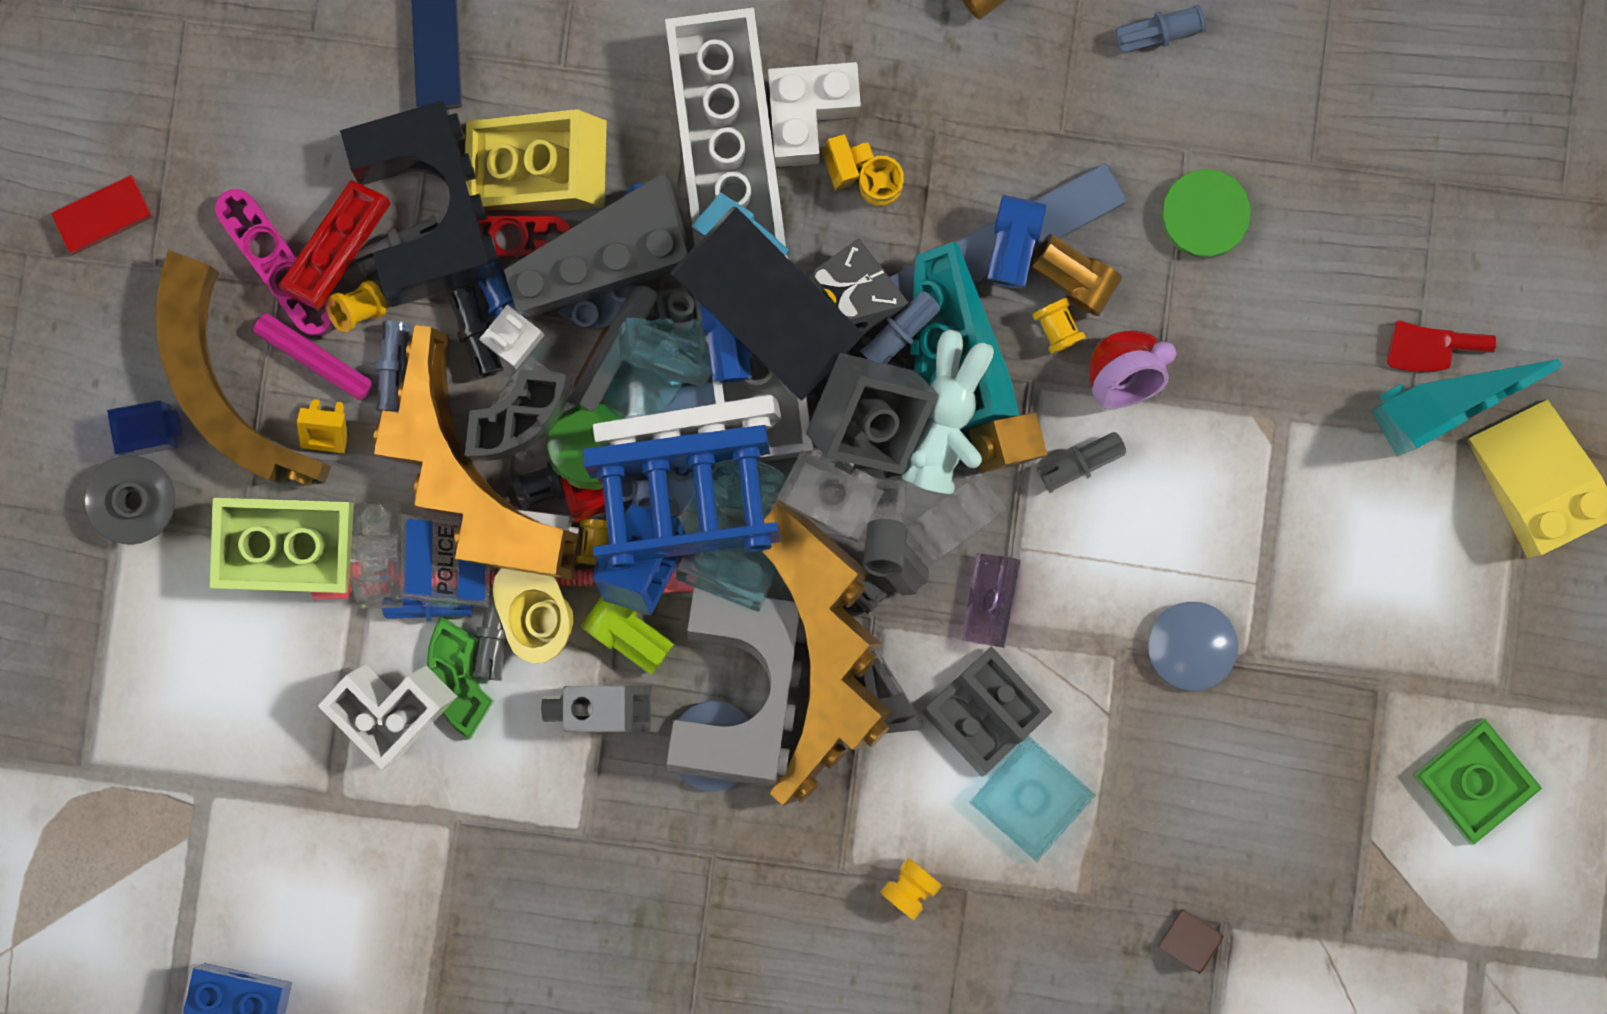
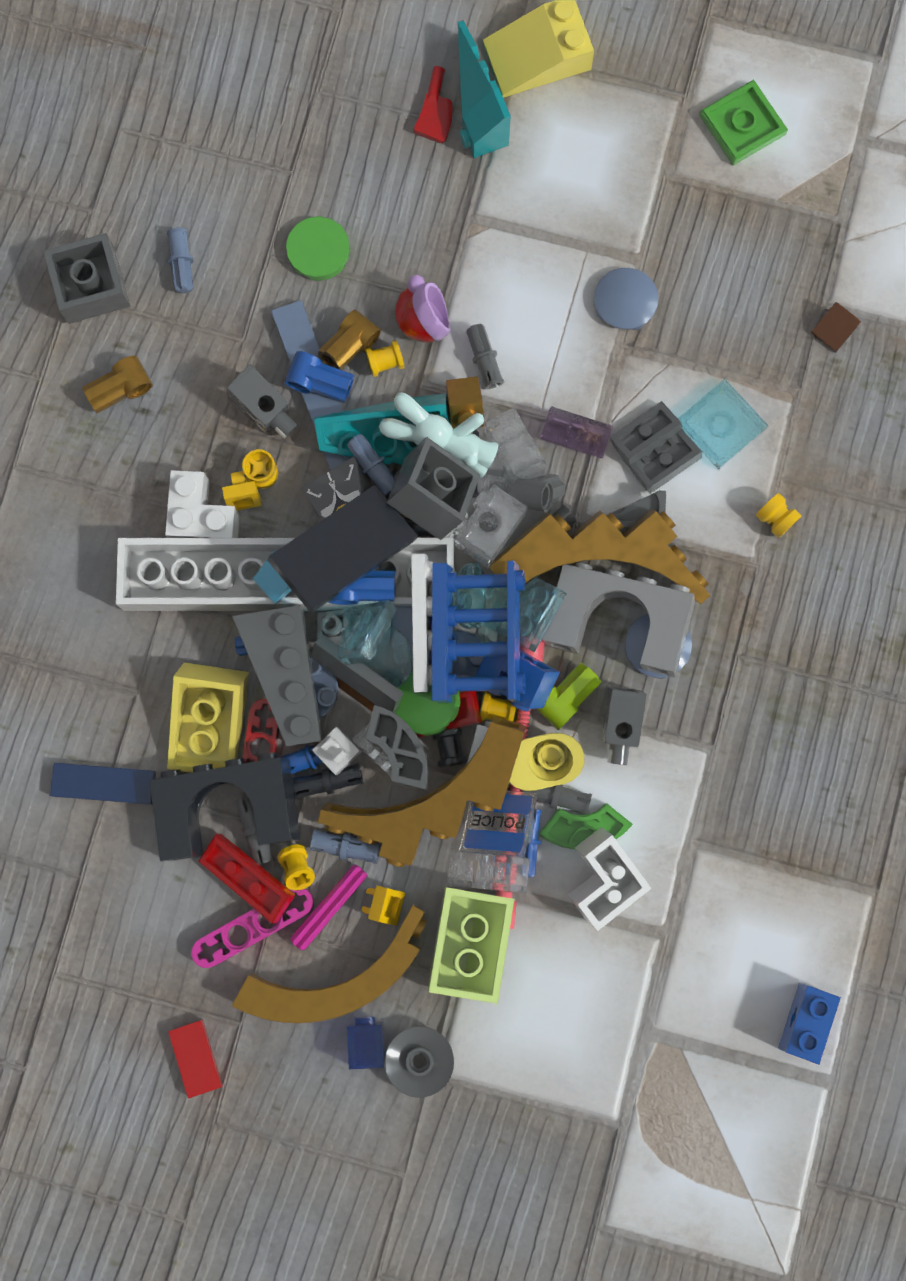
camera: 80 degrees left, 5 degrees down
none -> dark grey torso [227,364,298,439]

